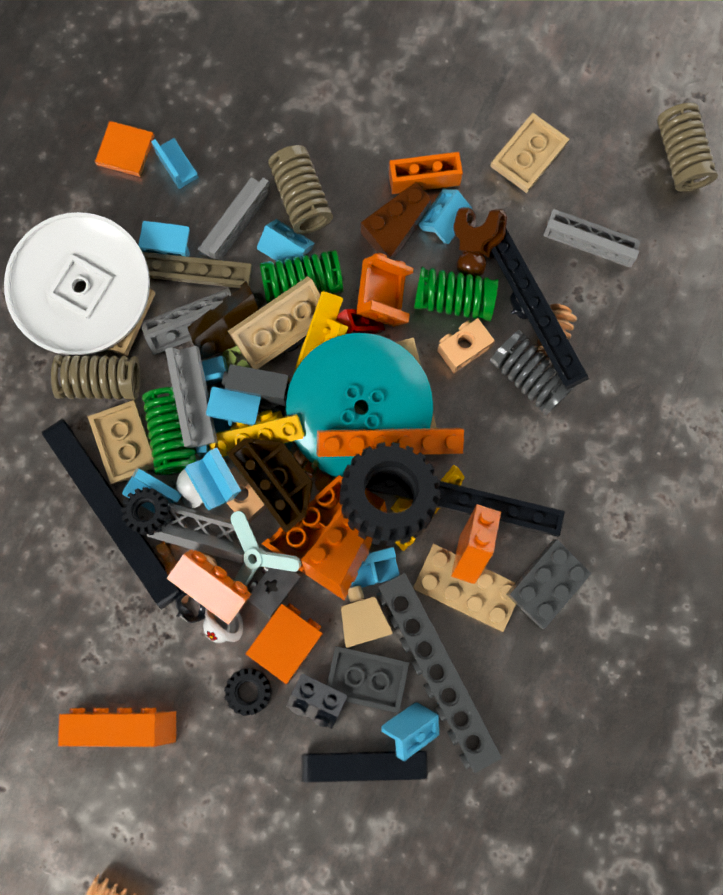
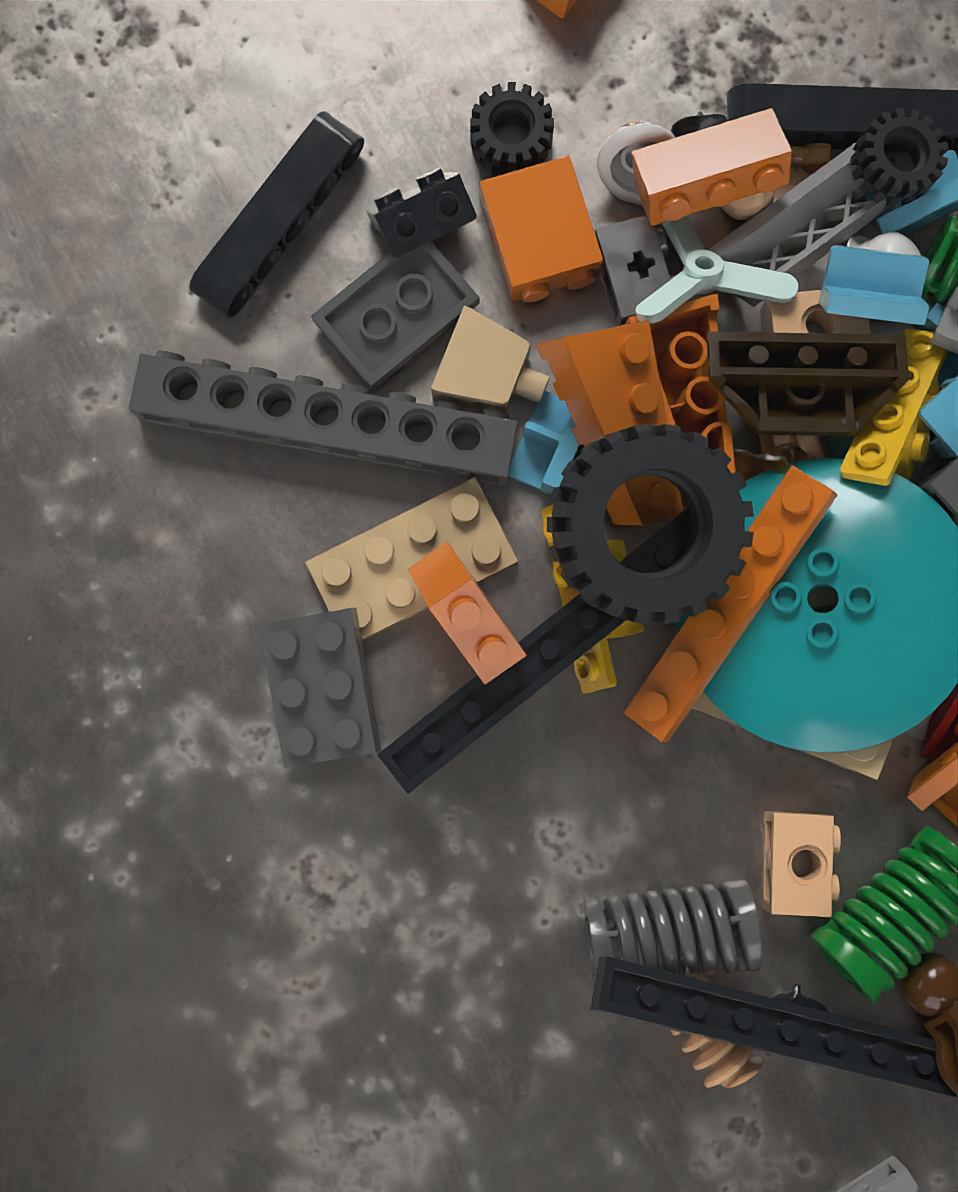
camera: 130 degrees right, 5 degrees up
medium azure panel [381,702,440,761] -> none

